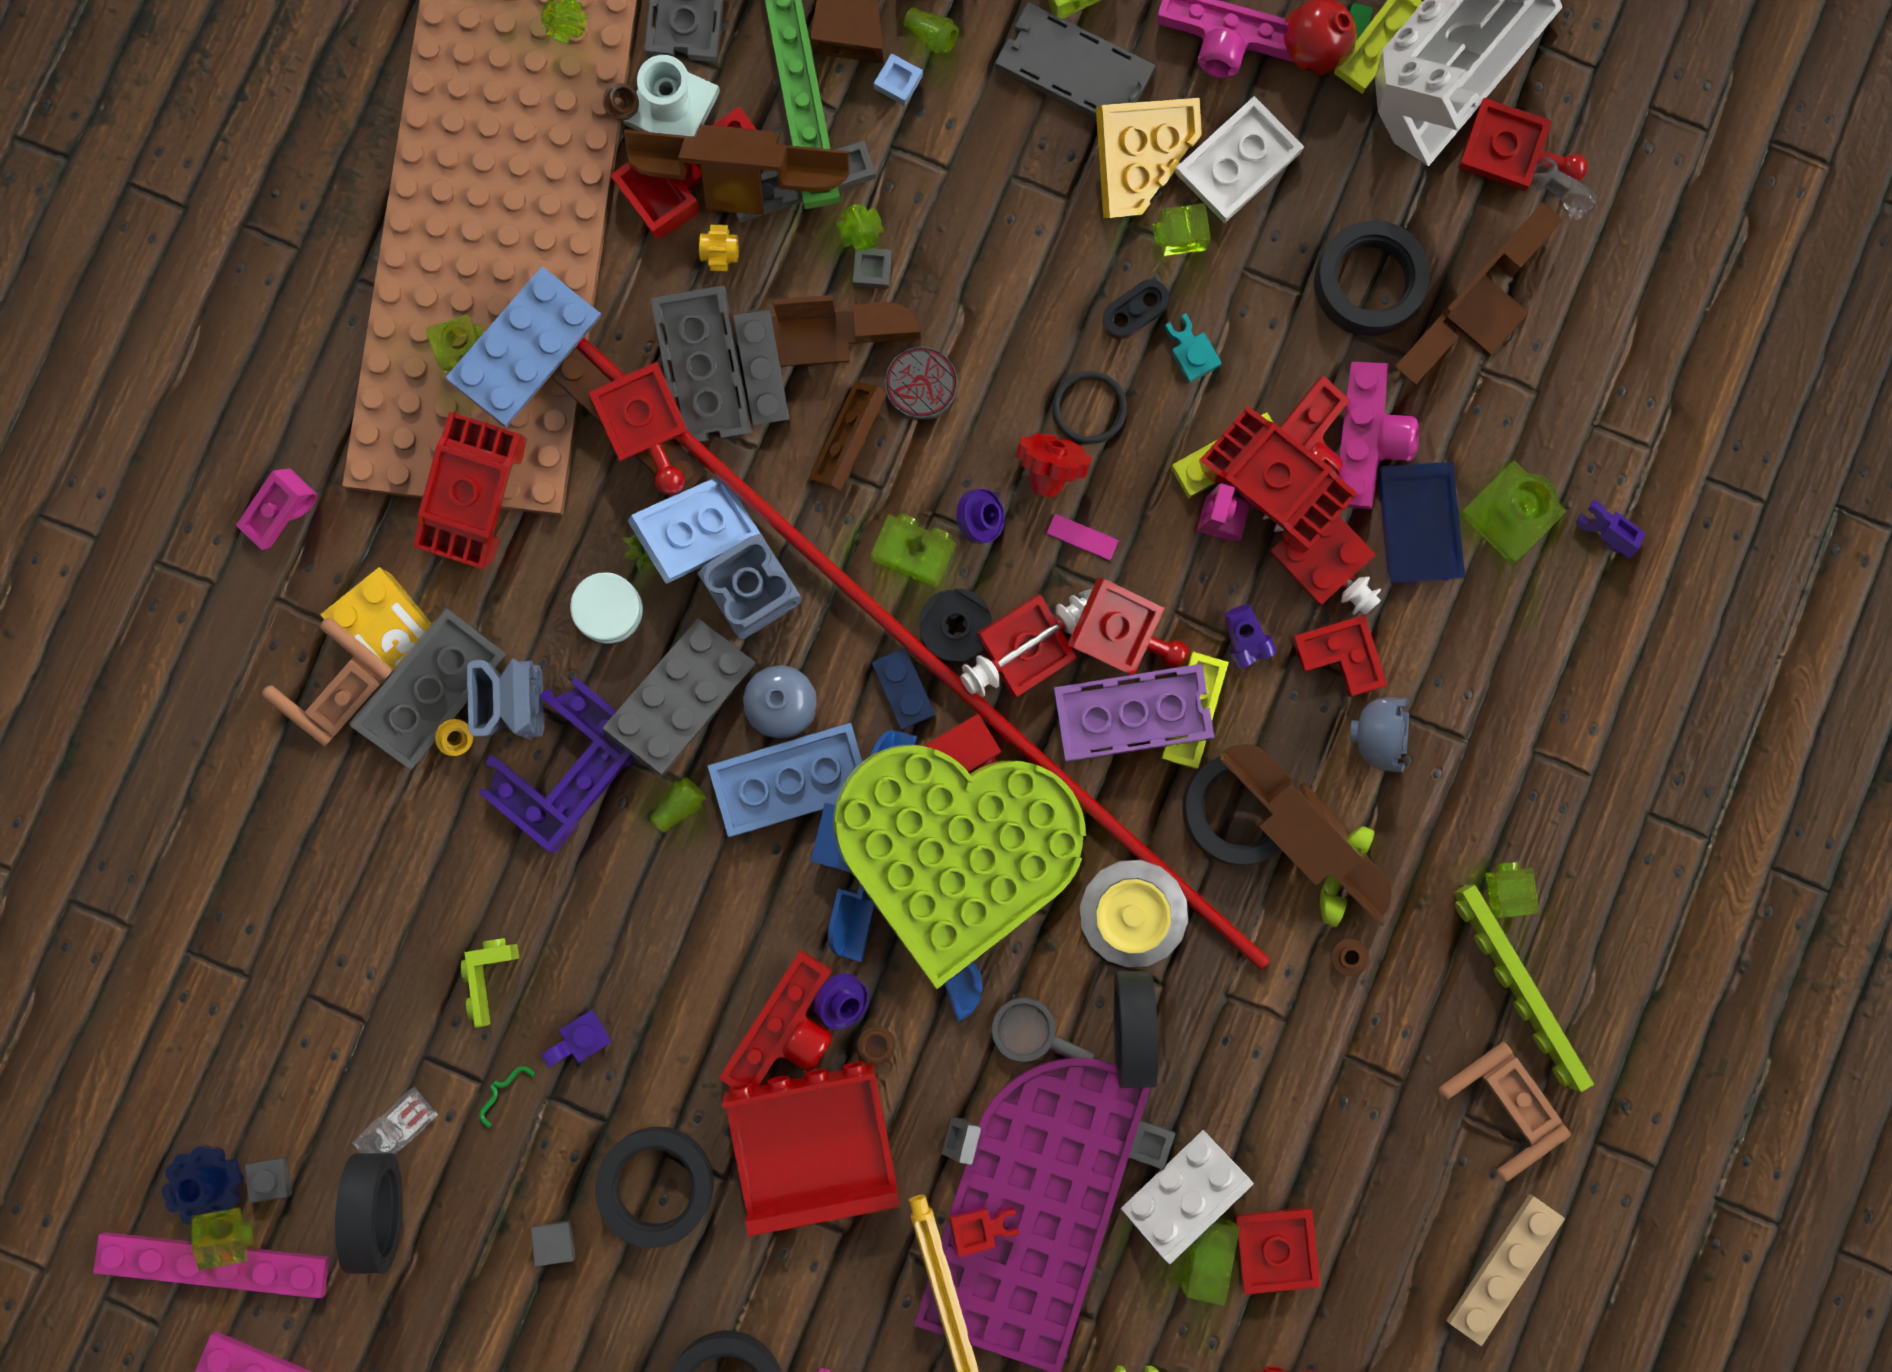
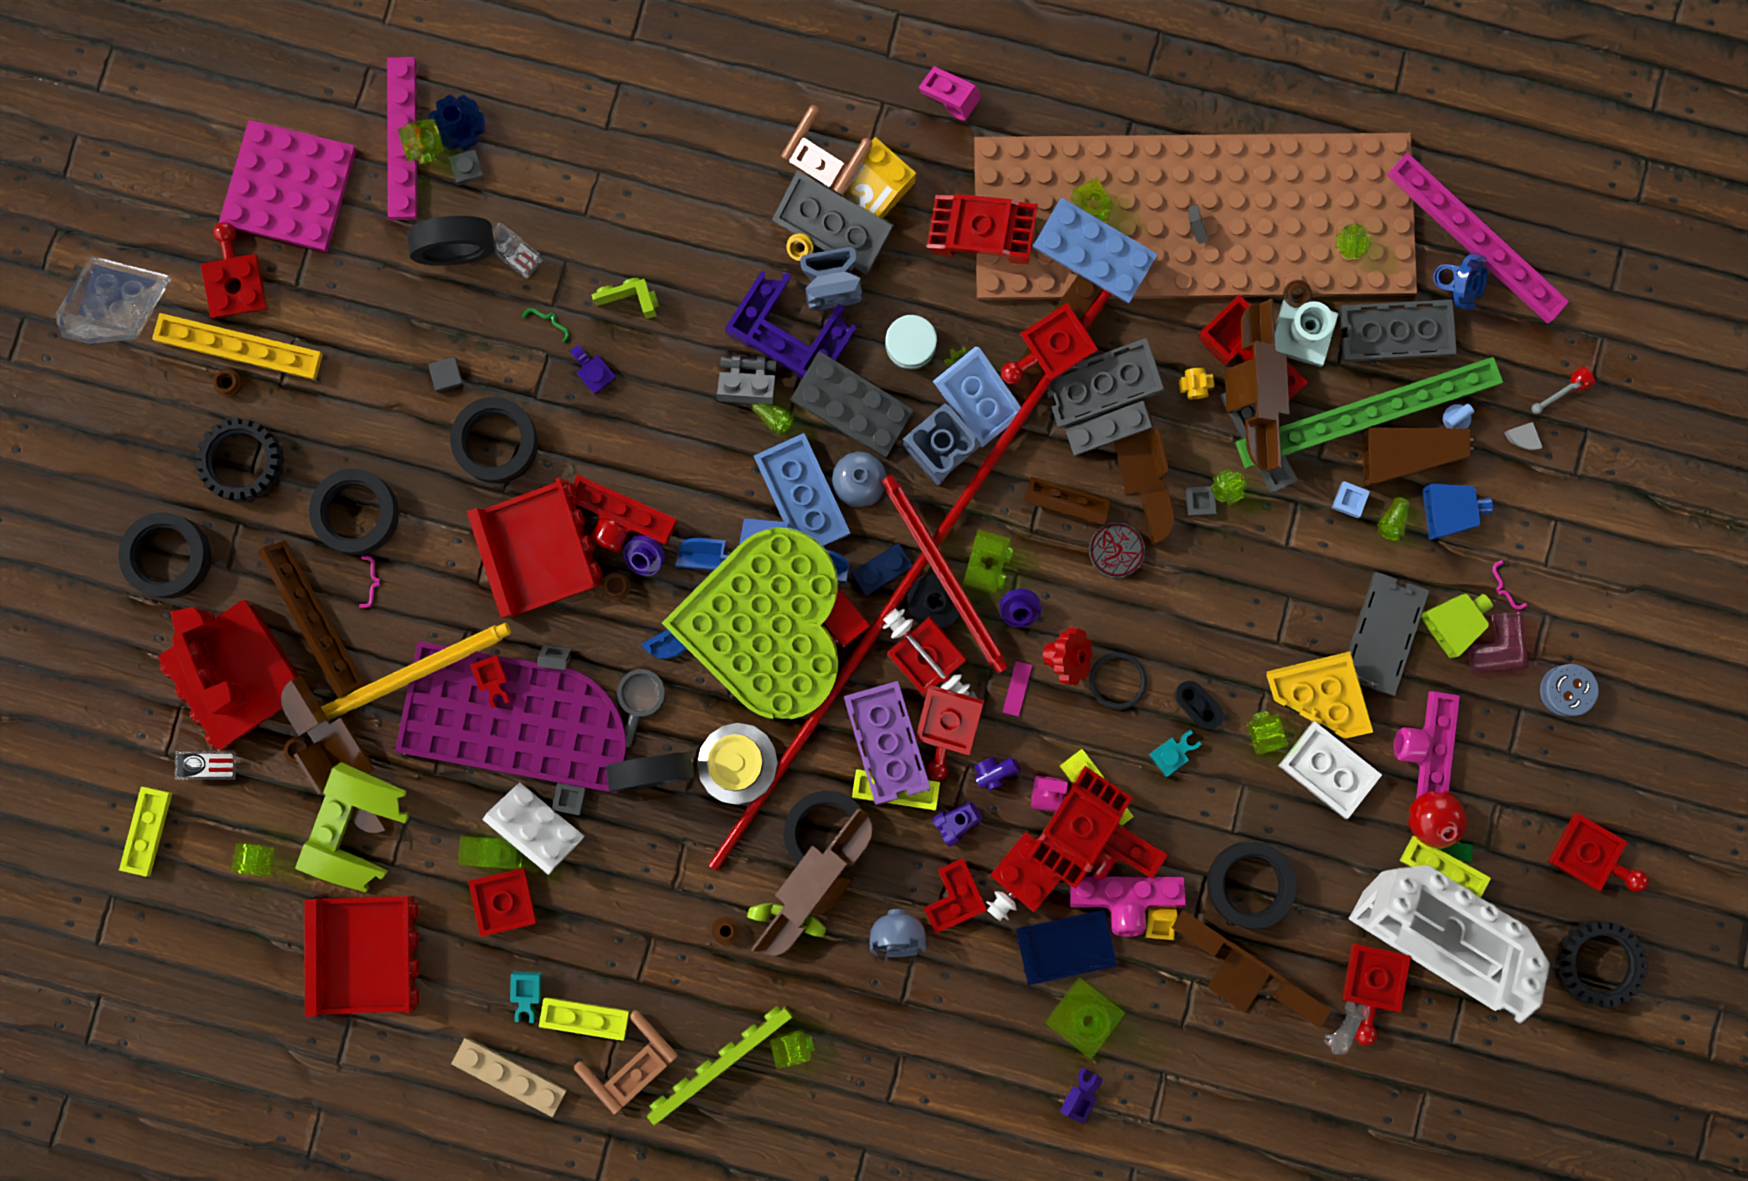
camera: 80 degrees right, 0 degrees up
none -> teal plate [510,971,542,1023]
none -> neon yellow plate [539,997,630,1041]
none -> dark grey plate [717,355,777,405]
none -> red piece [882,474,1008,674]
none -> dark purple plate [974,757,1022,791]
none -> yellow slope [1145,908,1178,940]
none -> dark grey tile [1188,204,1208,244]

